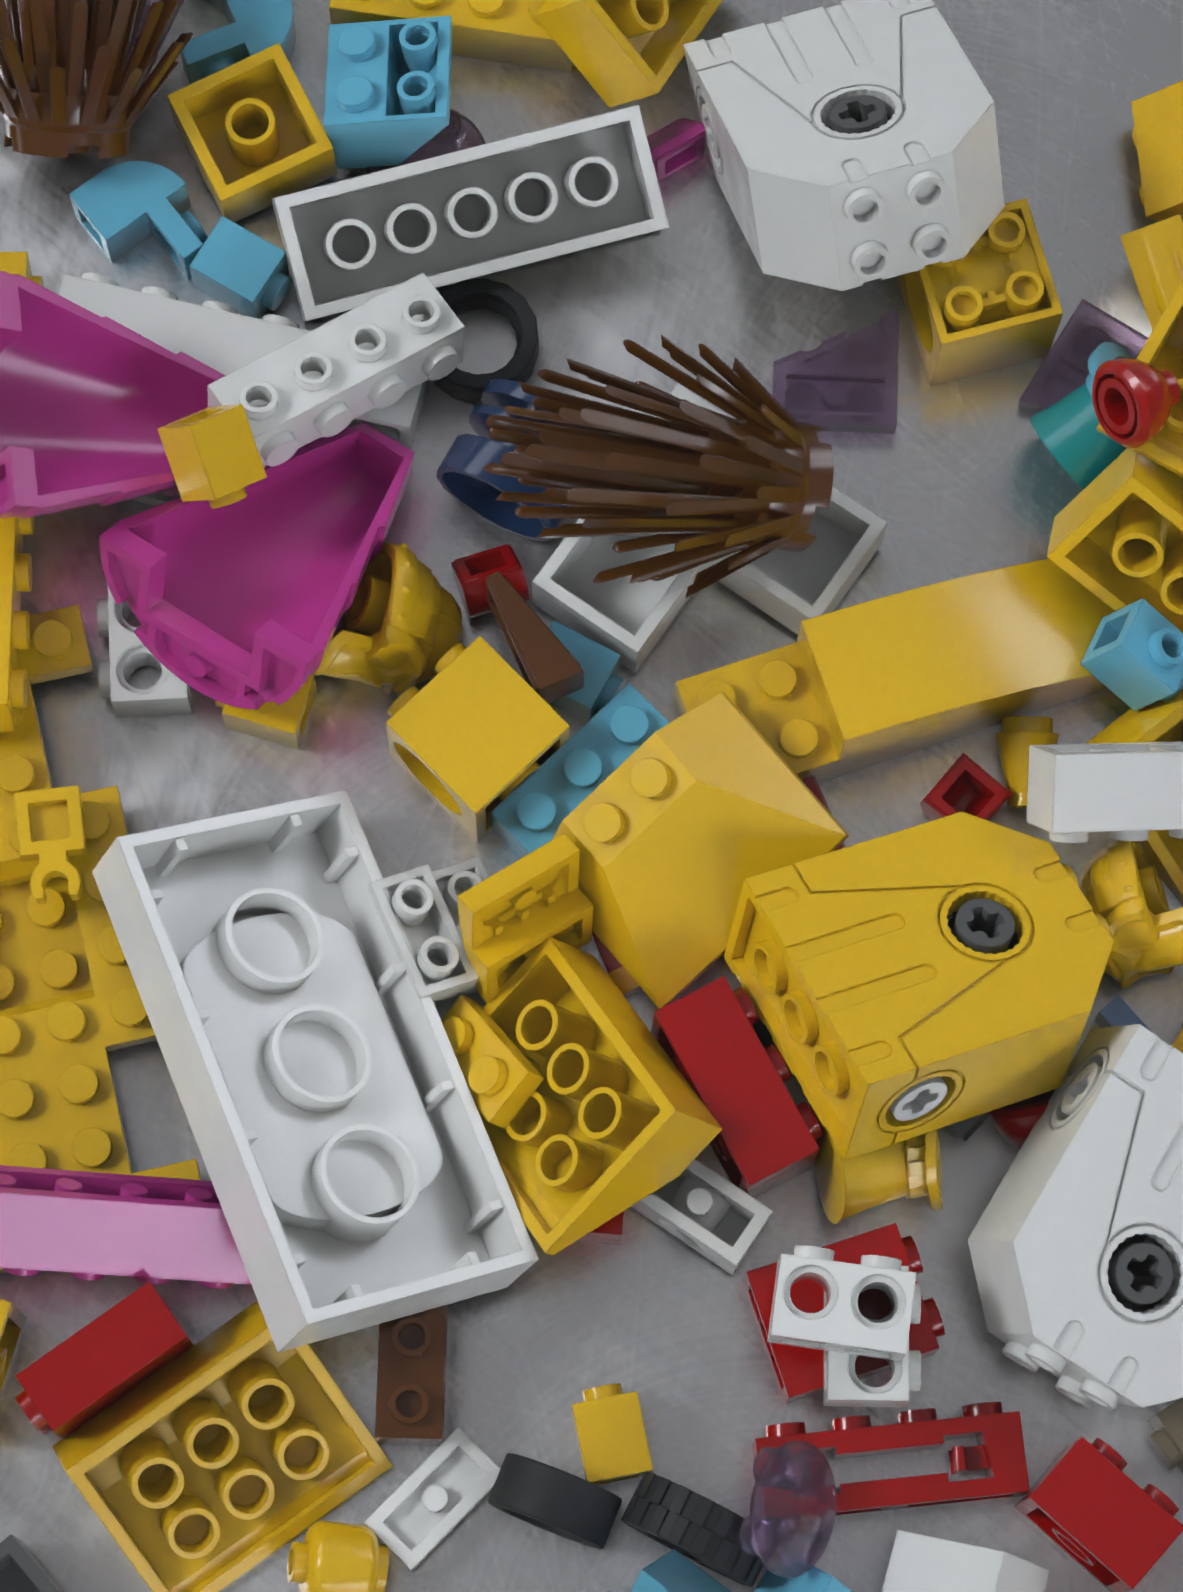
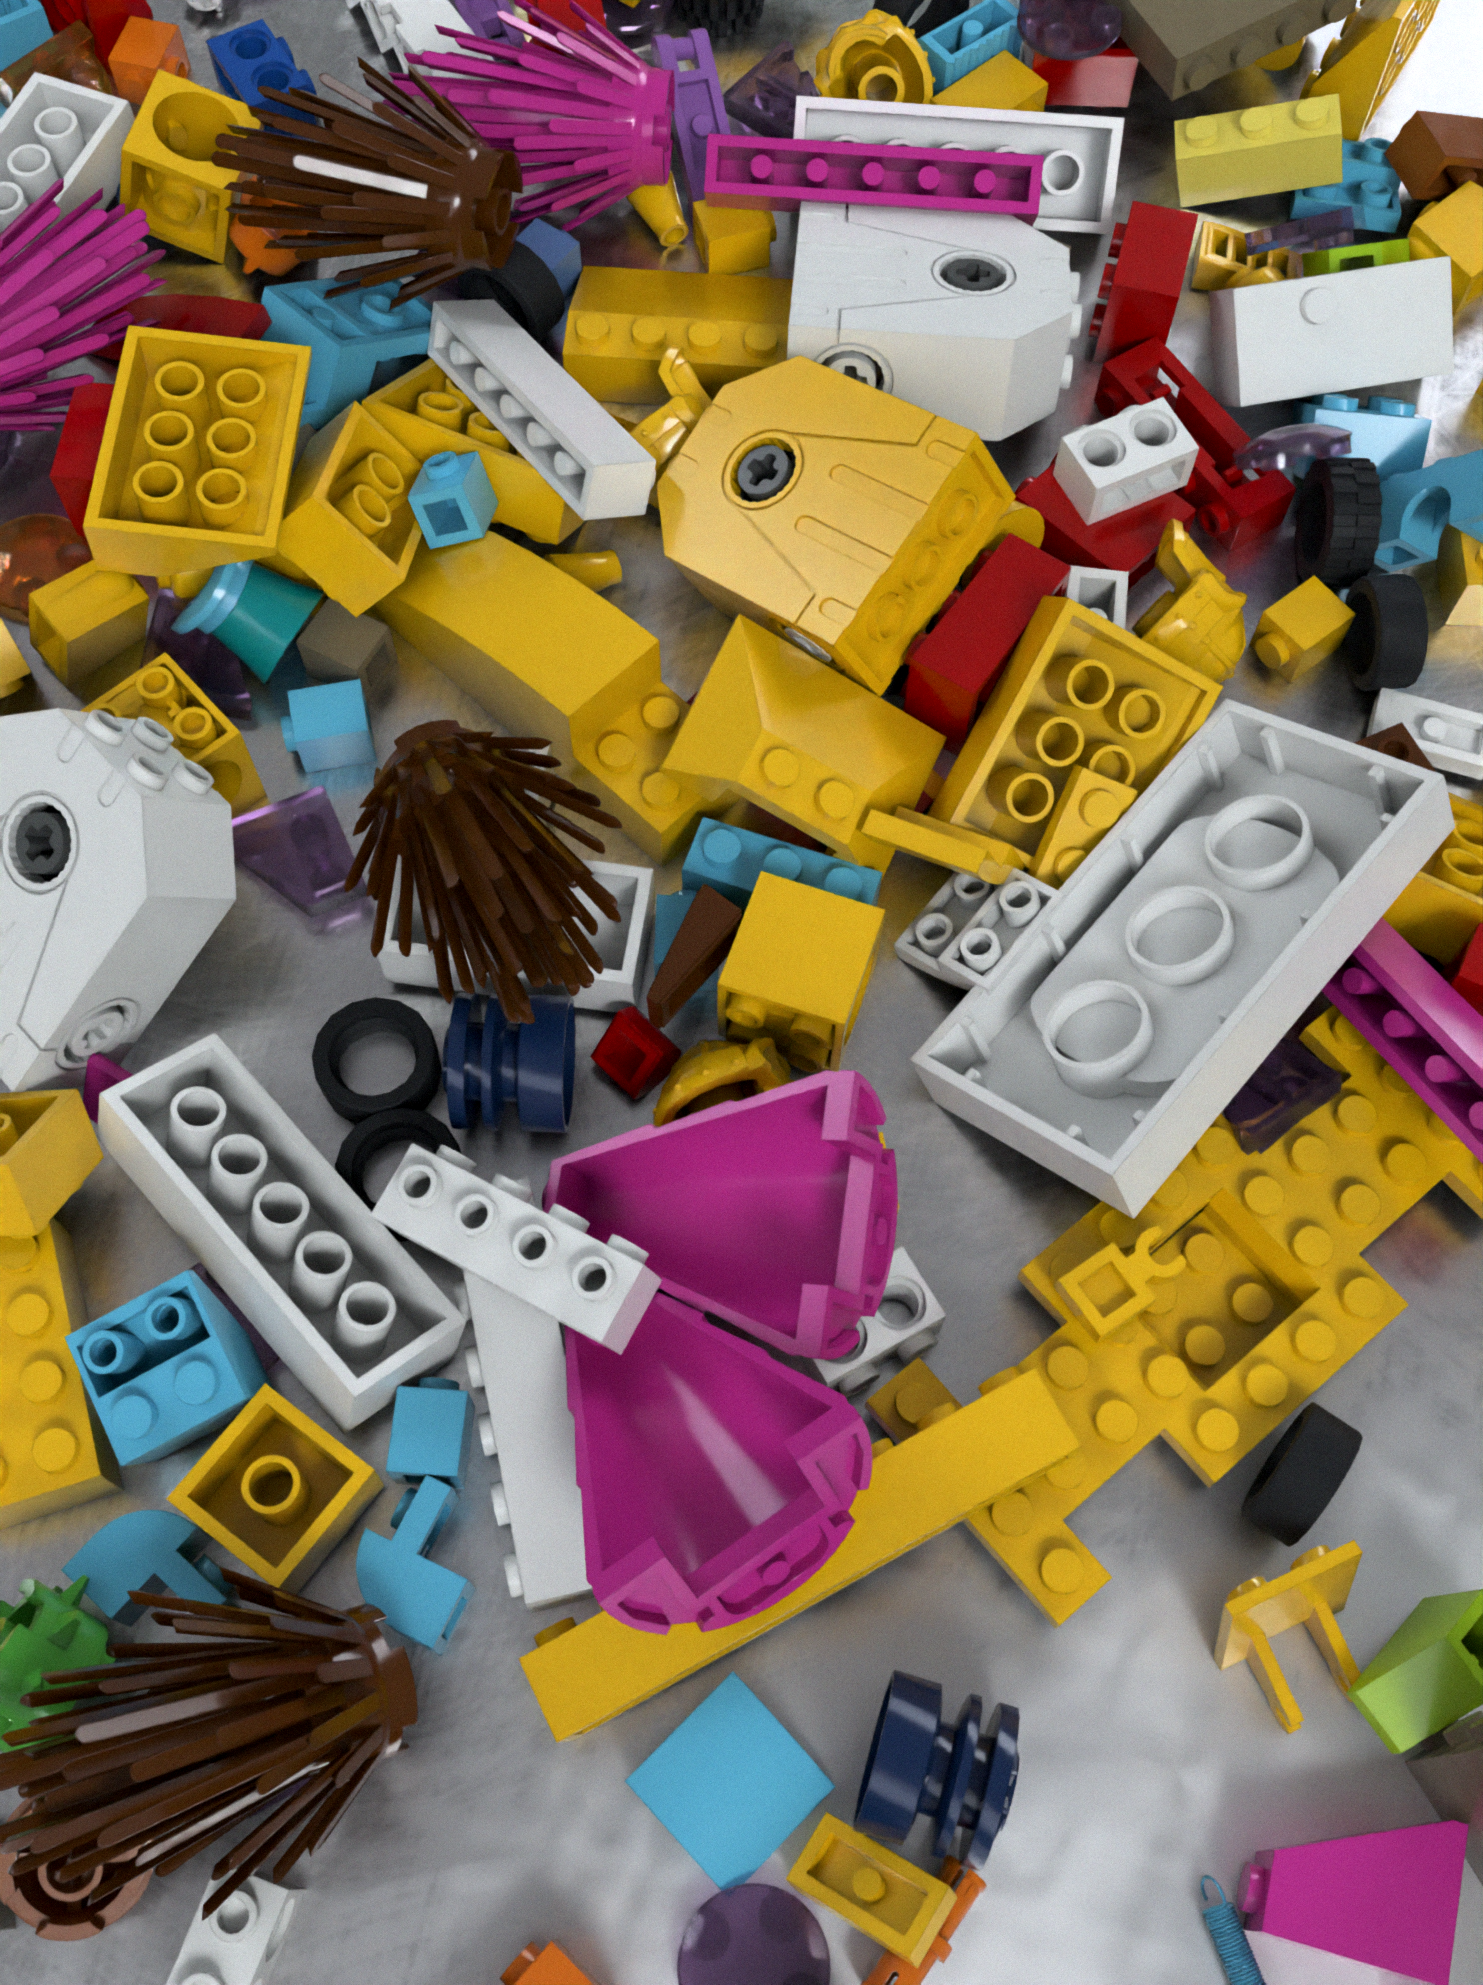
camera: 115 degrees left, 10 degrees down
yellow brick [157,404,267,509] -> none
white brick [767,1245,916,1361] -> none
red brick [920,752,1012,821] -> none
red brick [1092,358,1180,448] -> none
none -> medium azure brick [281,679,377,773]
none -> dark tan brick [296,597,398,701]
none -> black tyre [312,997,442,1125]
none -> yellow head [1131,519,1248,684]
none -> clear purple wing [1223,1036,1342,1156]

